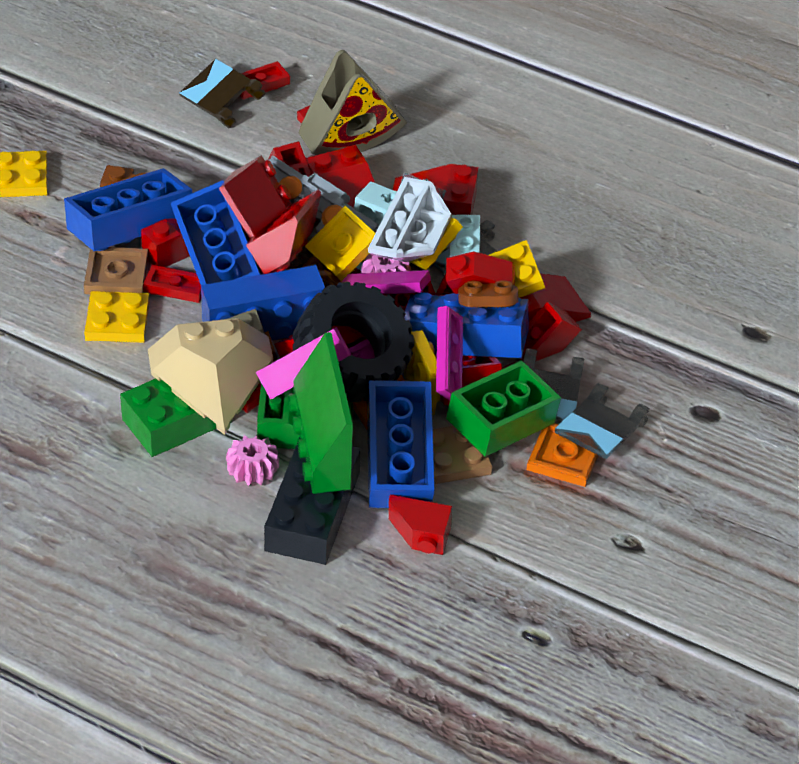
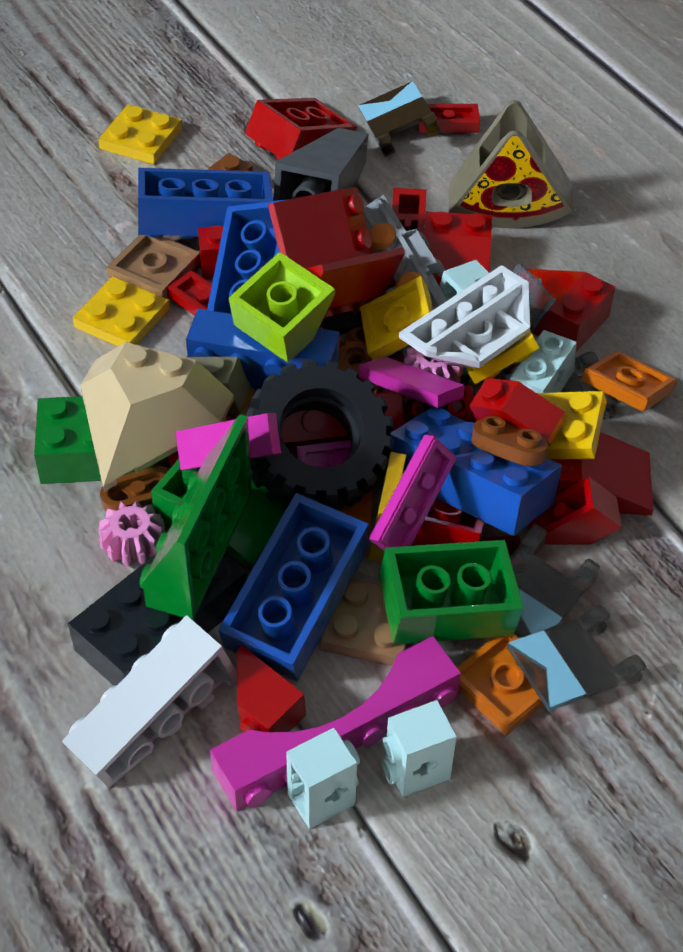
camera: 30 degrees right, 5 degrees up
none -> white wedge [62,615,237,788]
none -> dark orange plate [100,466,169,512]
none -> dark pink arch [210,636,461,812]
none -> lime slope [228,252,335,363]
none -> red slope [245,97,357,160]
none -> dark grey slope [273,128,369,201]
none -> light aqua brick [286,728,360,829]
none -> light aqua brick [381,700,457,797]
none -> orange tile [581,350,677,412]

